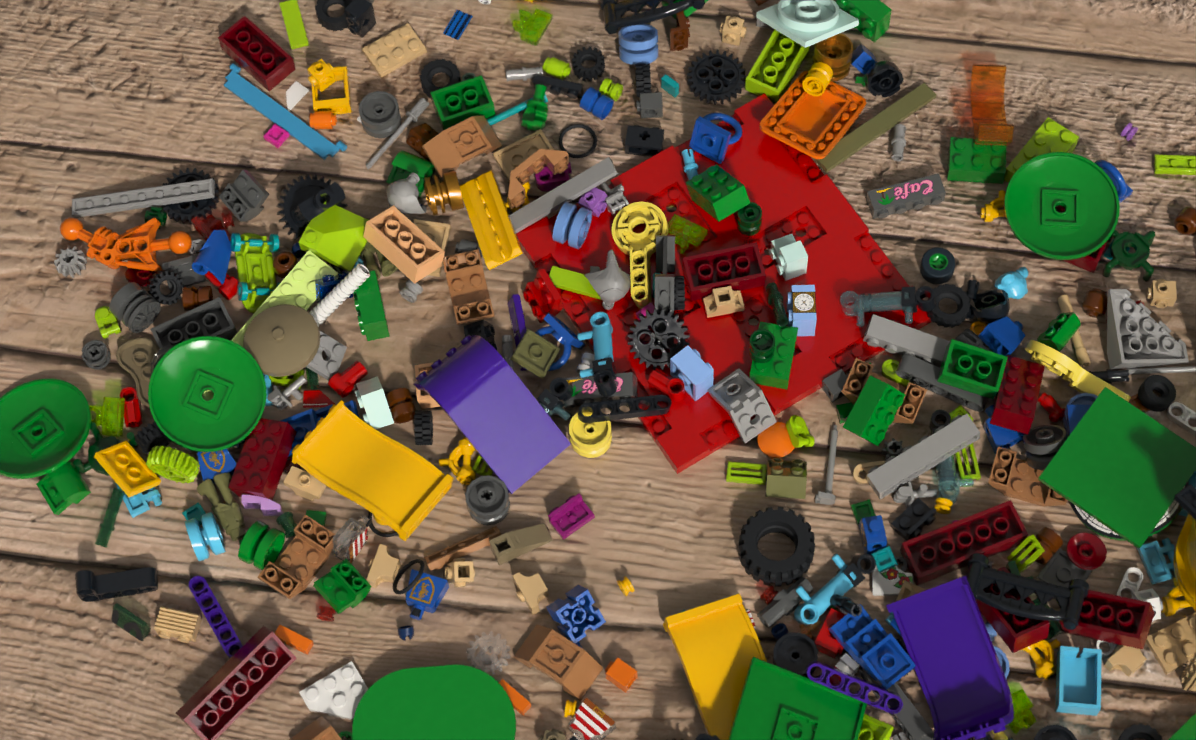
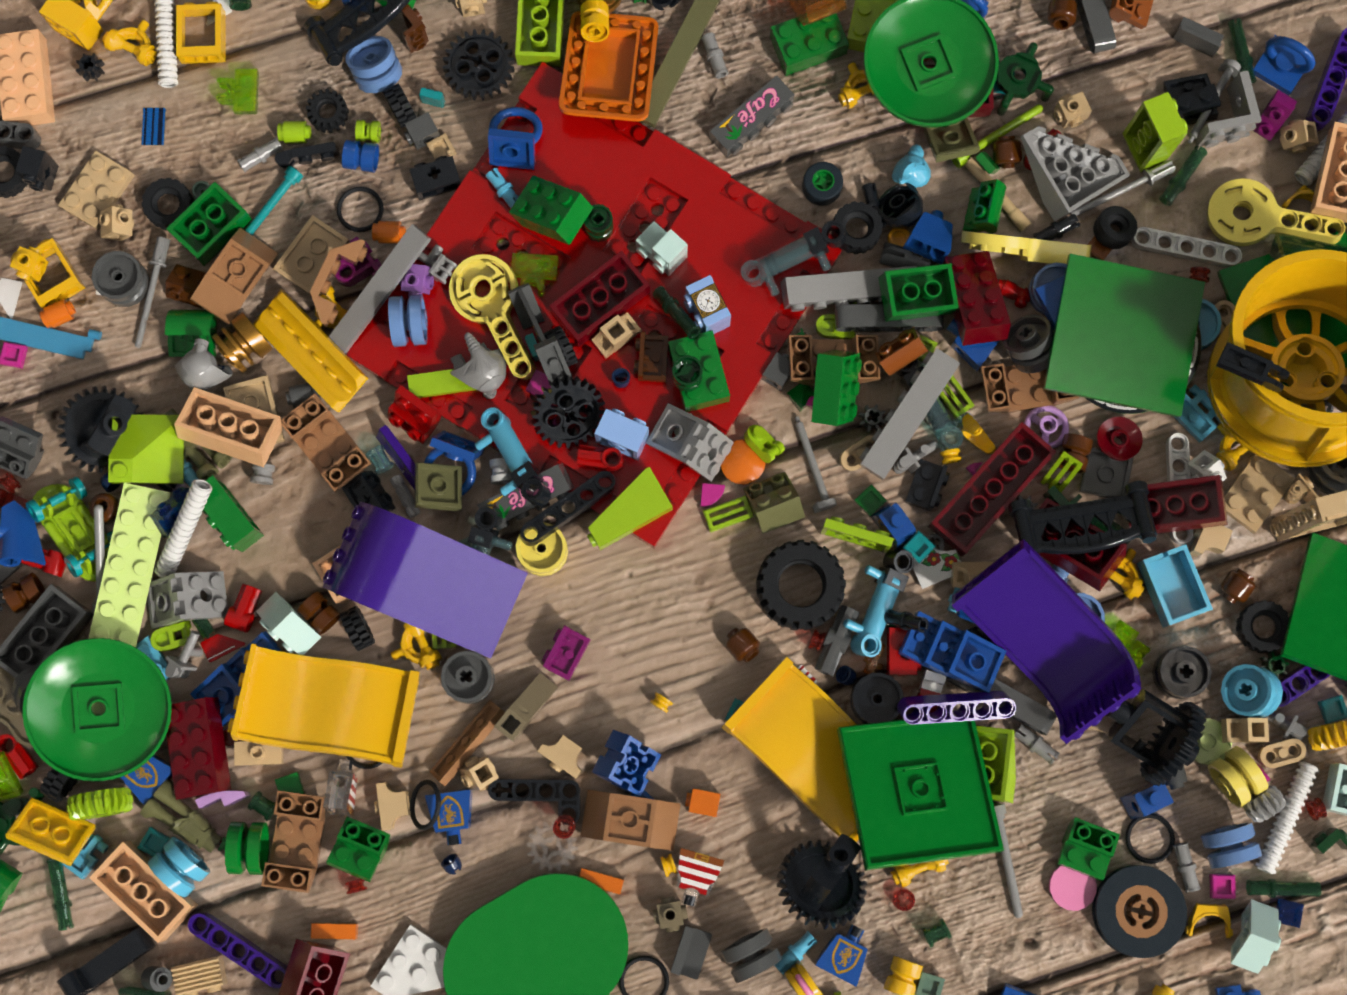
camera: 30 degrees left, 15 degrees up
dark tan dish [243,304,320,377] -> none
green piece [521,84,548,131] -> none
none -> light nougat brick [89,841,198,943]
none -> light grey piece [92,504,105,614]
none -> tan brick [99,204,134,241]
none -> dark grey brick [141,966,173,992]
none -> clear light blue bush [365,445,394,475]
none -> orange brick [372,221,406,244]
none -> tan tile [426,133,457,160]
none -> black beam [488,779,581,825]
none -> clear red bush [553,815,576,839]
none -> lime slope [587,467,673,551]
none -> dark blue hinge [612,368,630,388]
none -> reddish brown bracket [634,332,668,383]
none -> dark pink tile [701,483,725,507]
none -> reddish brown head [725,628,760,663]
none -> lime plate [820,516,894,553]
none -> dark orange brick [875,327,929,376]
none -> olive tile [924,118,980,163]
none -> lime piece [951,104,1043,168]
none -> yellow helmet [961,414,996,454]
none -> green tile [976,152,1000,174]
none -> lavender piece [1024,406,1069,449]
none -> reddish brown head [1220,569,1256,604]

